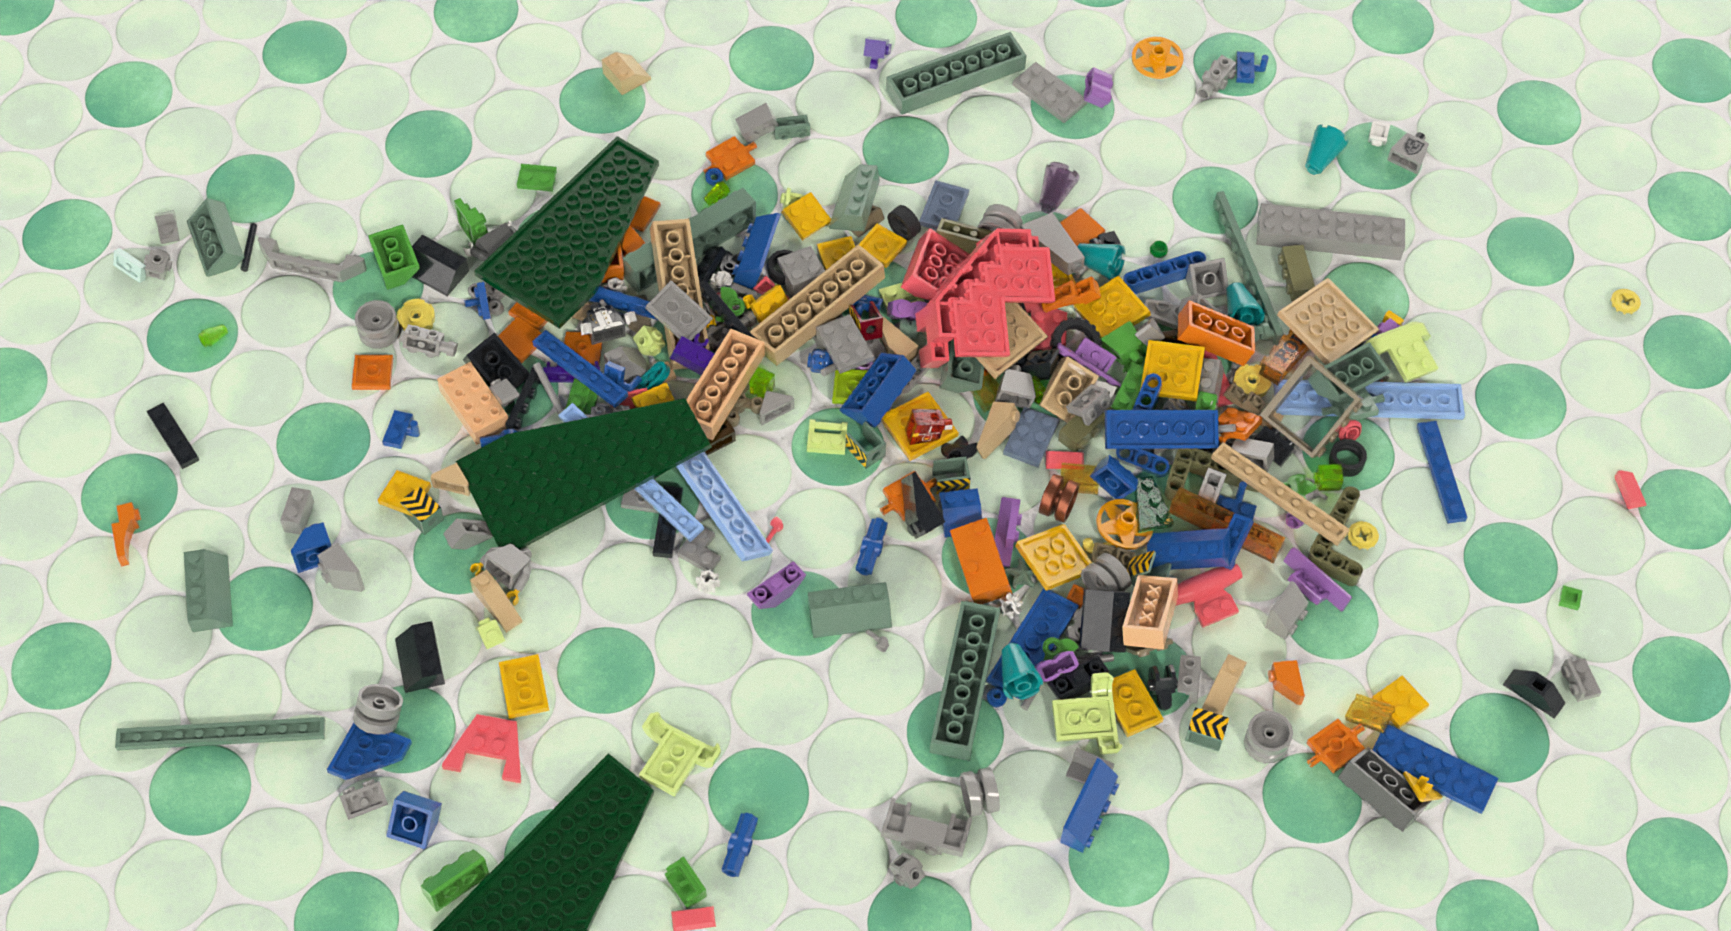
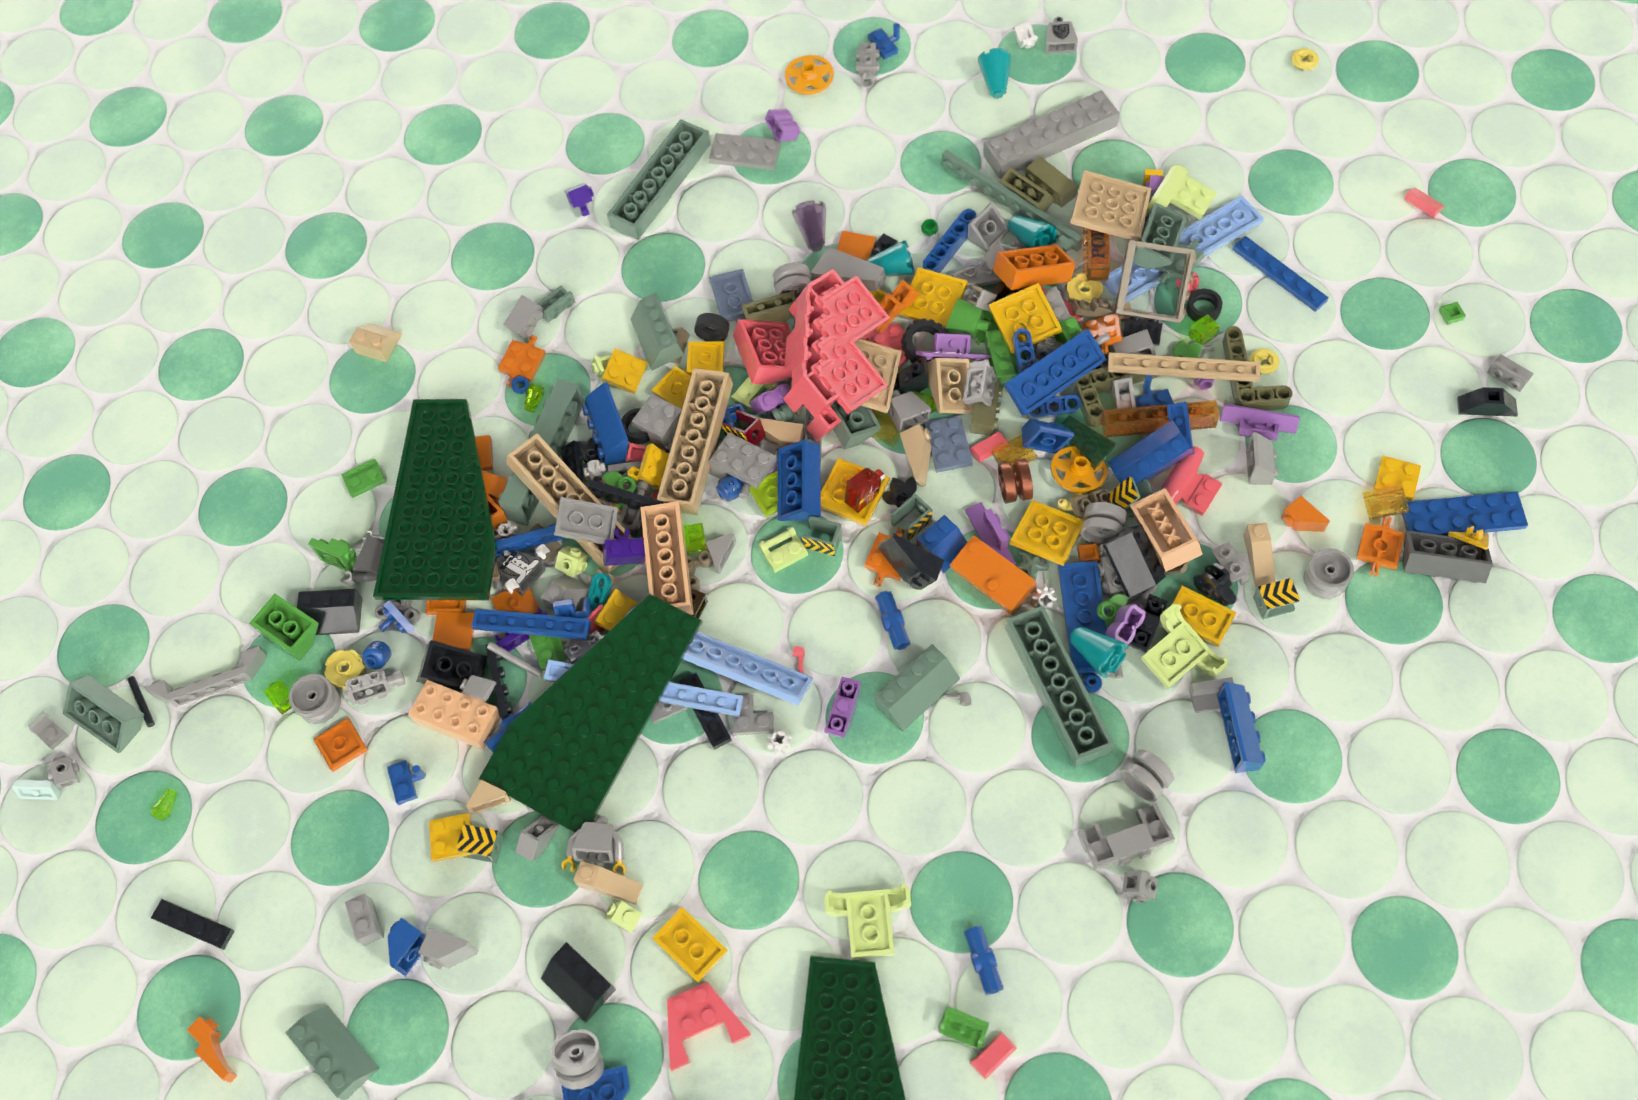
camera: 25 degrees left, 5 degrees up
none -> clear neon green brick [264,679,292,715]
none -> blue head [362,640,392,670]
none -> olive brick [1000,167,1055,213]

